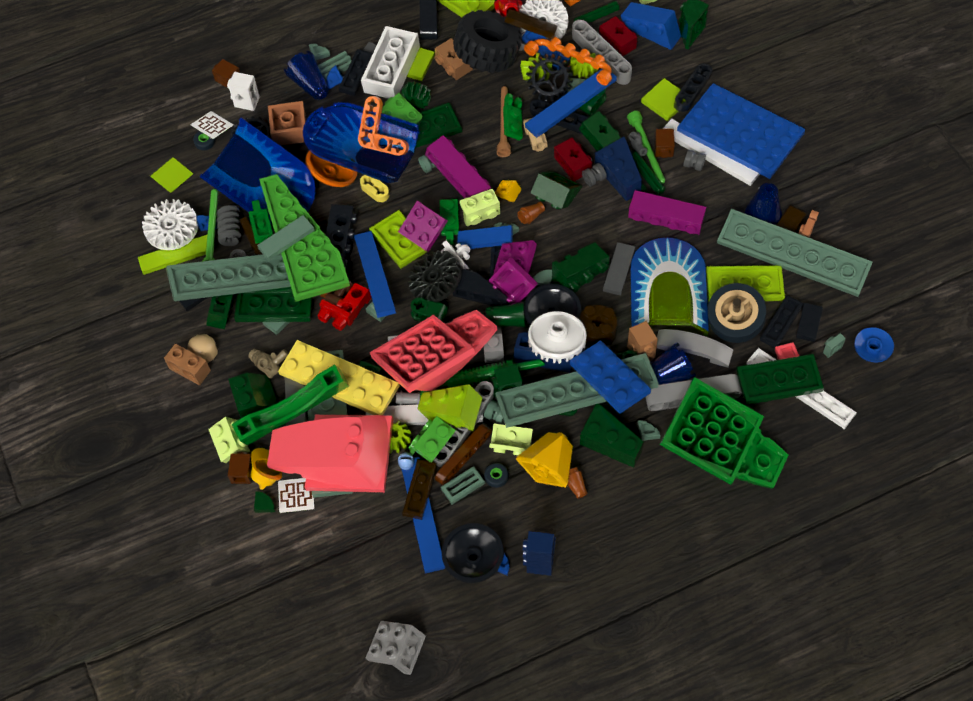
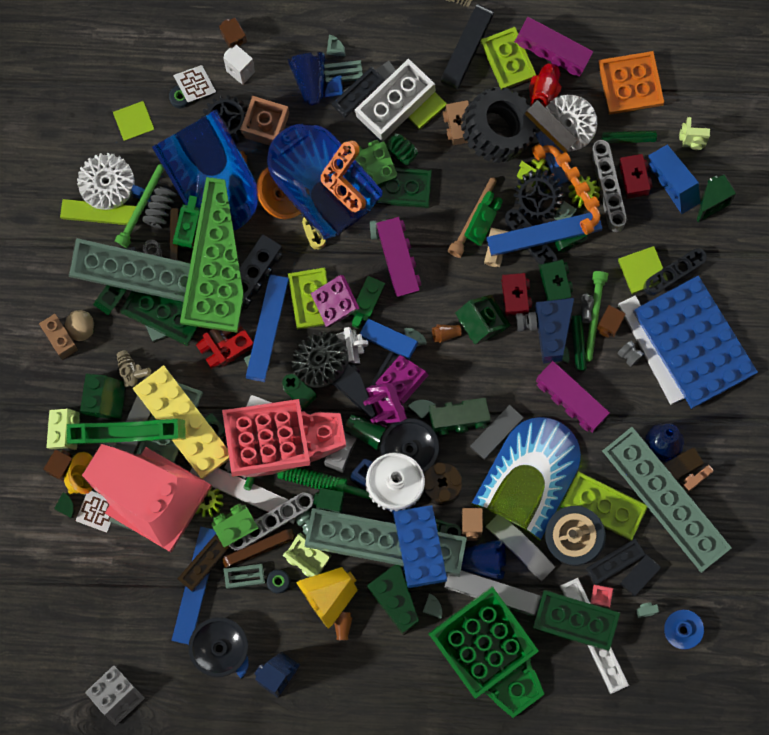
camera: 25 degrees right, 15 degrees up
sand green tile [257,215,315,261] -> none
light blue hinge [398,452,414,470] -> none
lime wedge [417,384,482,431] -> none
yellowish green bracket [459,189,500,226] -> none
yellow slope [495,180,521,202] -> none

